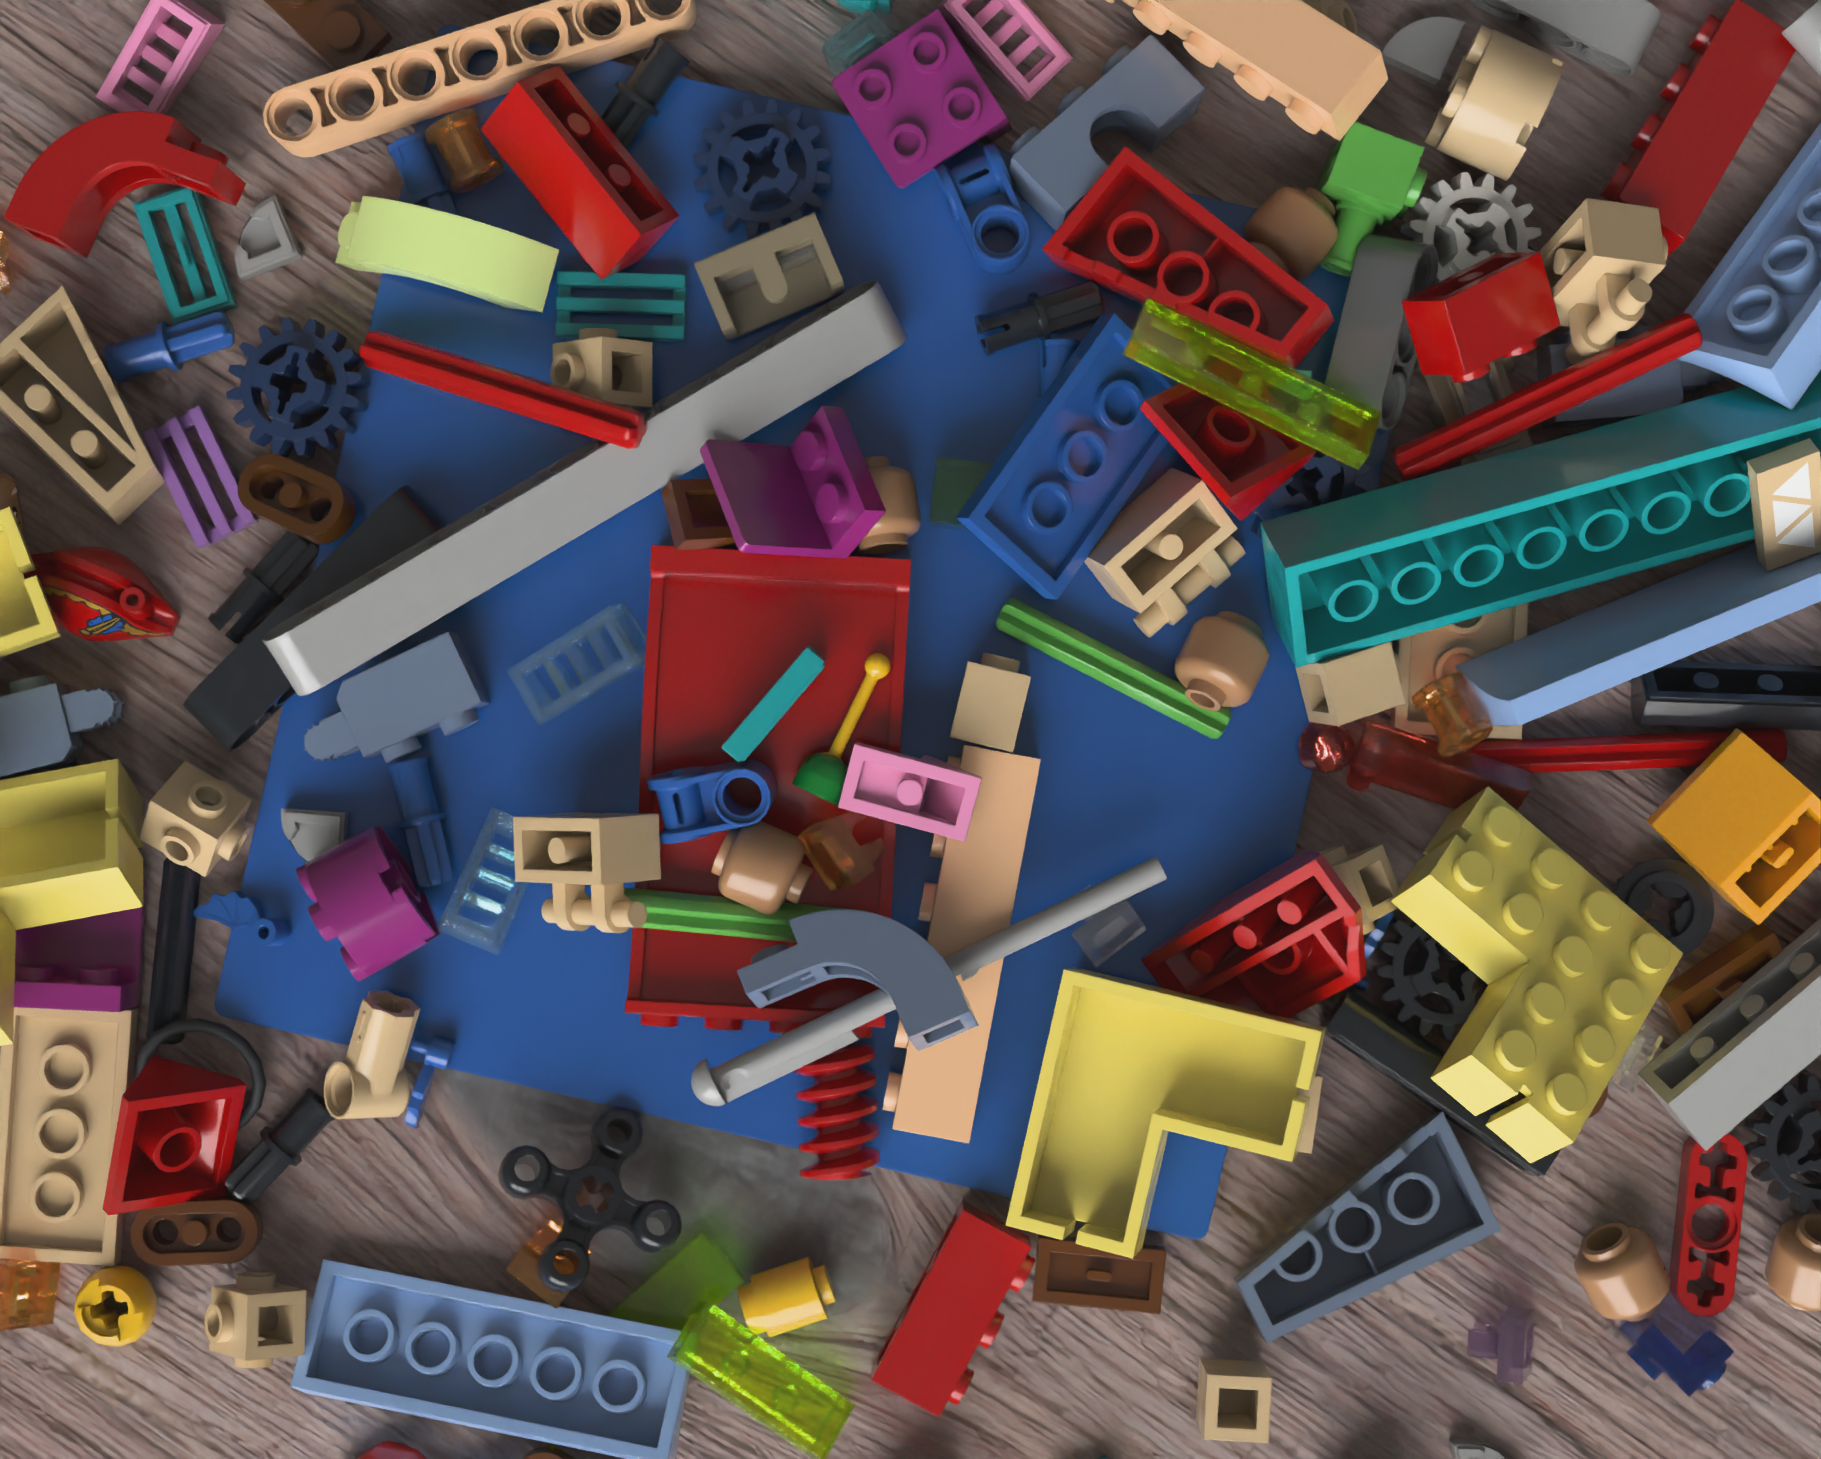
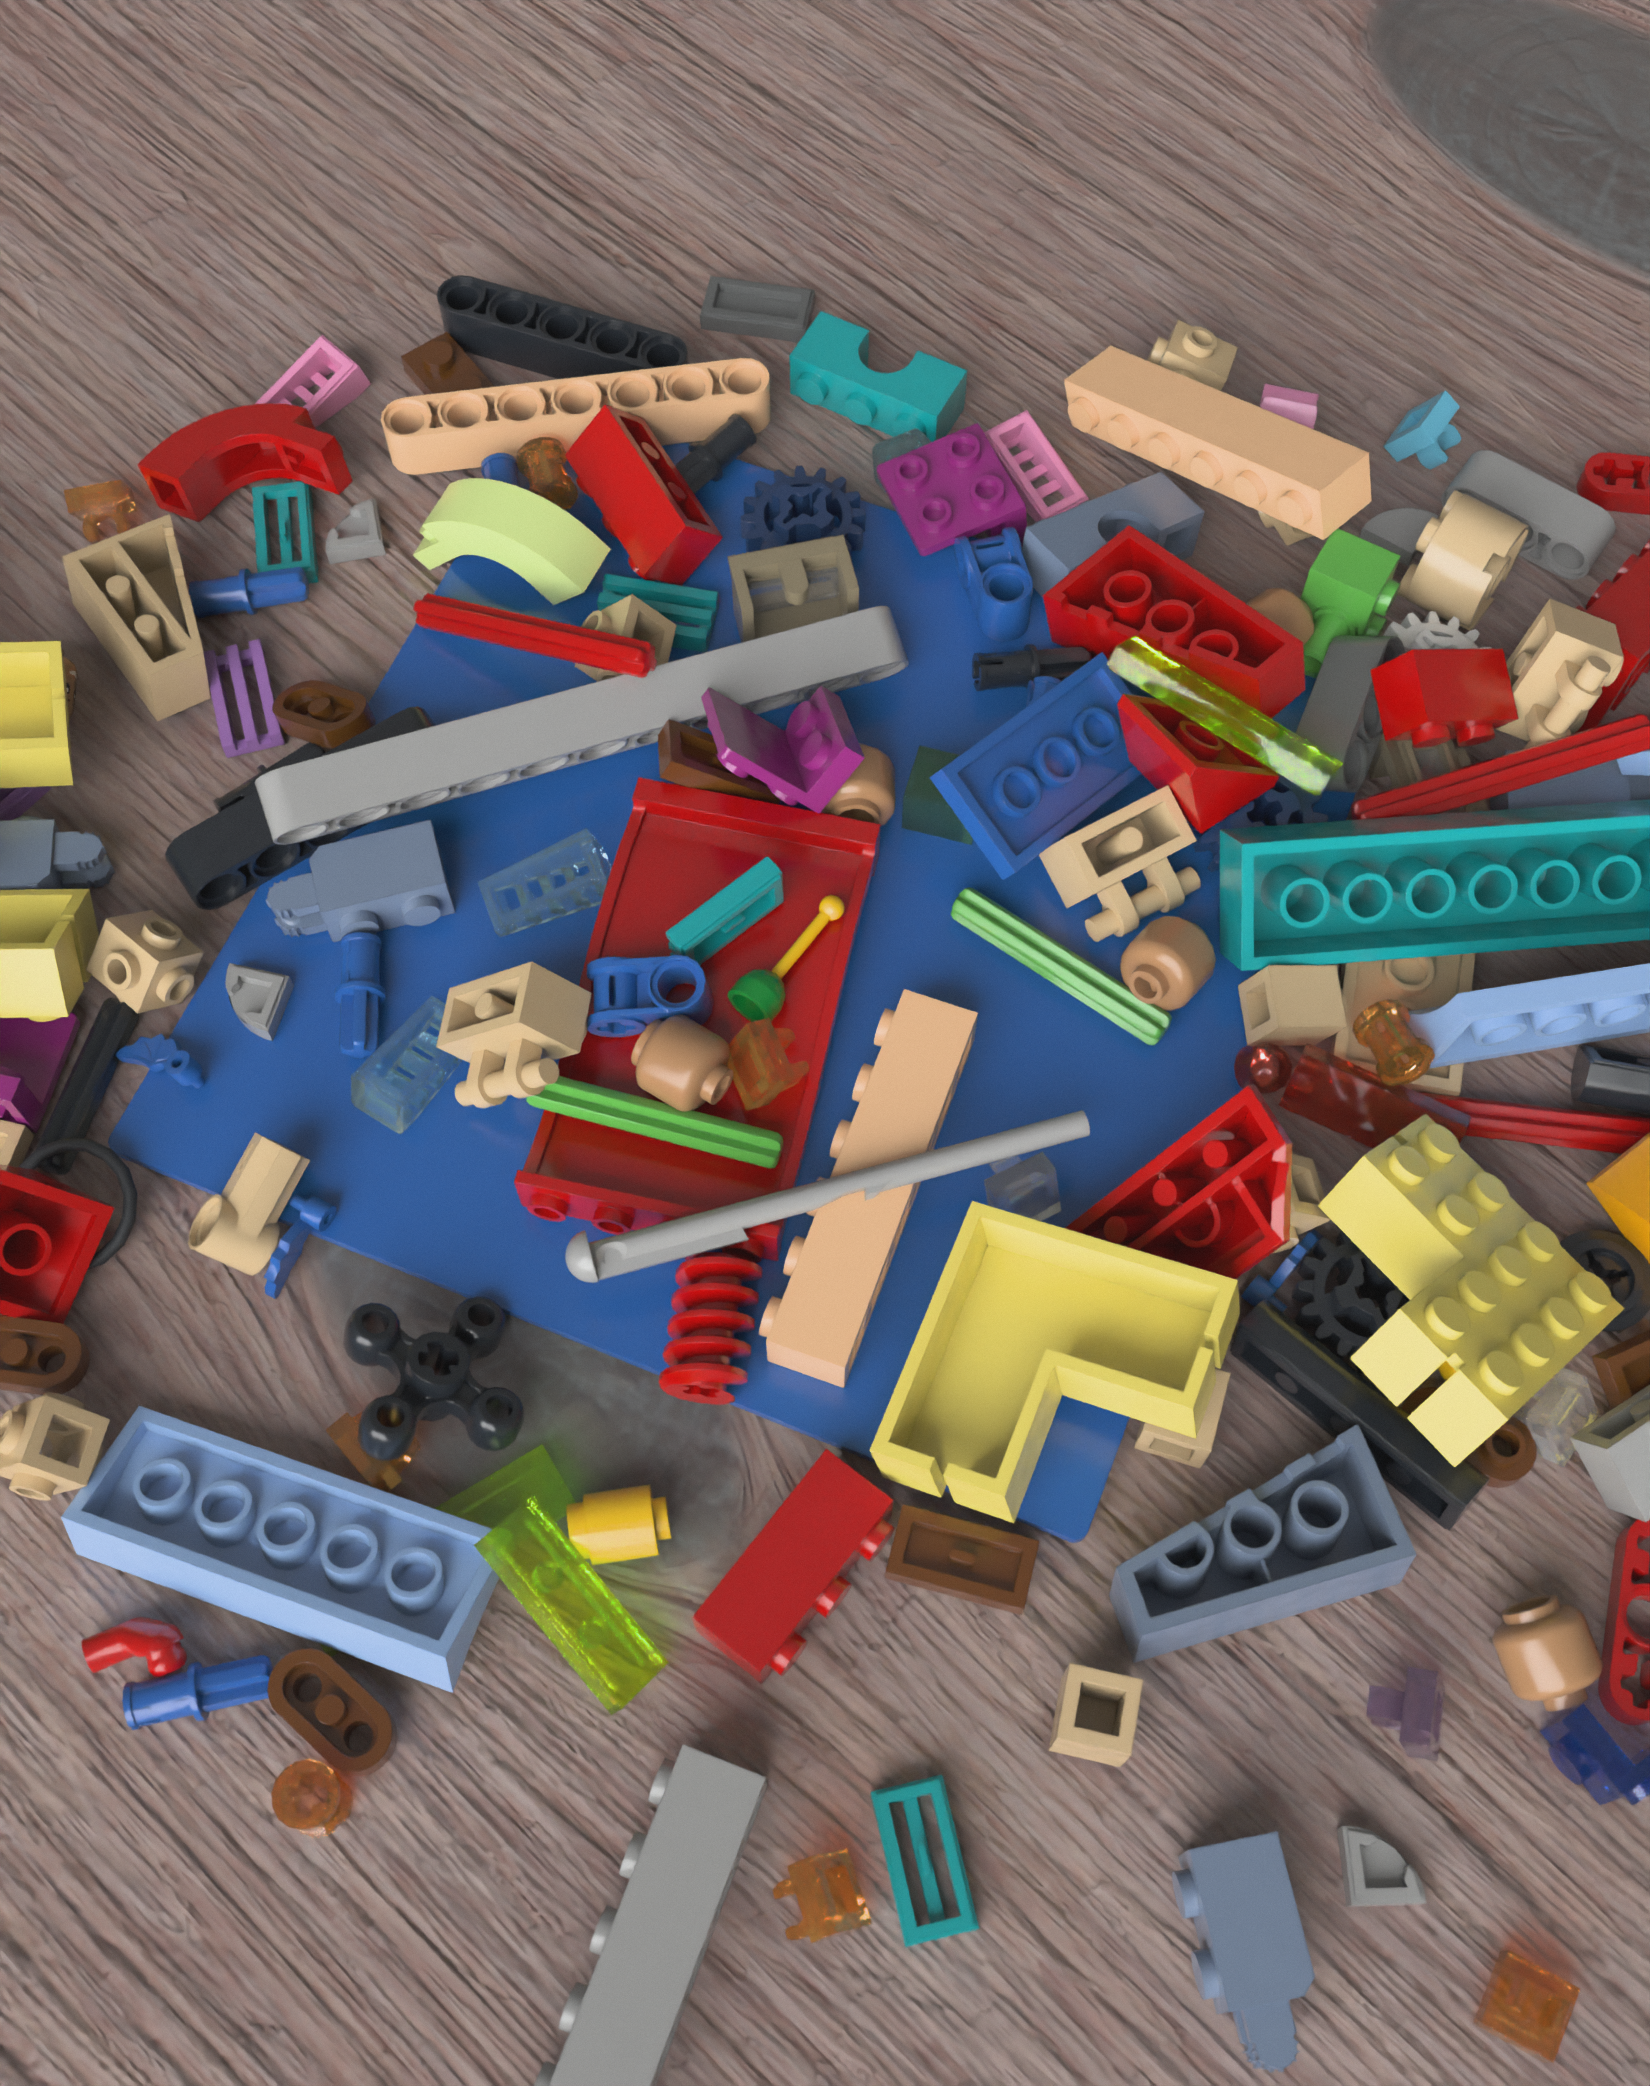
camera: 10 degrees right, 25 degrees down
red hat [24,546,181,642] -> none
black axle [224,1088,335,1204] -> none
dark blue gear [226,317,370,459] -> none
magenta brick [296,825,441,982] -> none
sand blue arch [737,909,979,1051] -> none
bright pink slope [838,742,982,842] -> none
tan brick [949,653,1031,752] -> none

